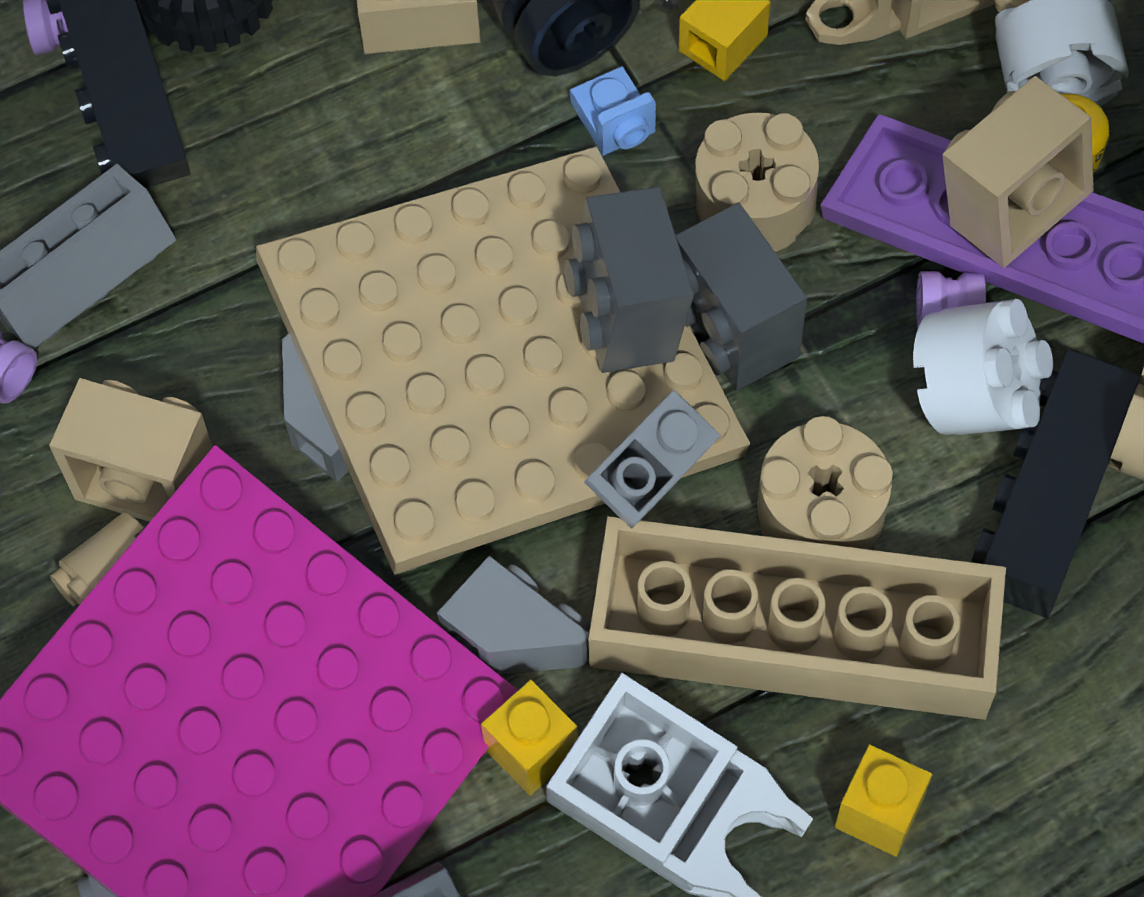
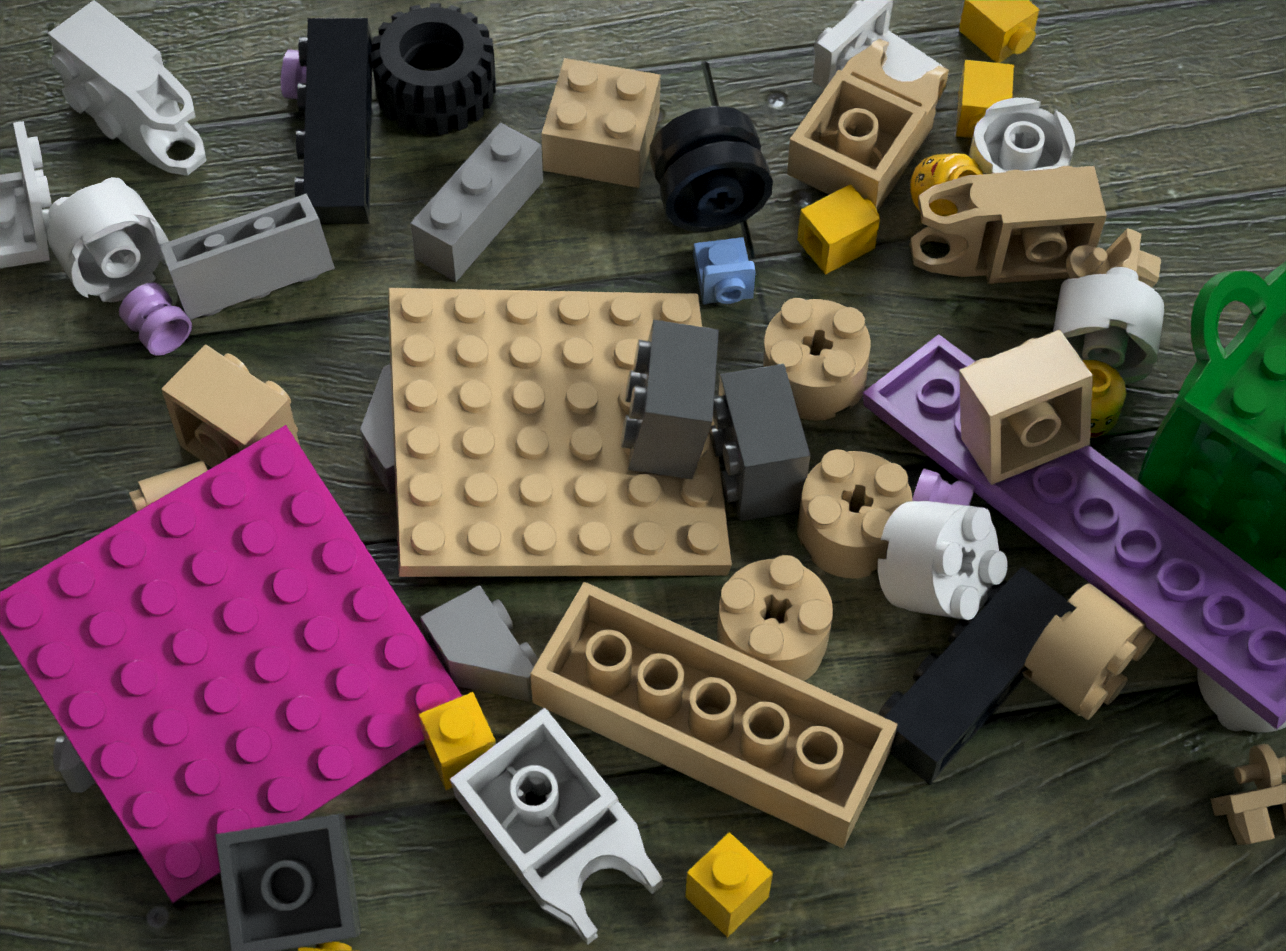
camera: 15 degrees right, 5 degrees down
light grey slope [584,390,721,529] -> none
none -> light grey brick [410,122,543,282]
none -> tan brick [797,449,913,579]

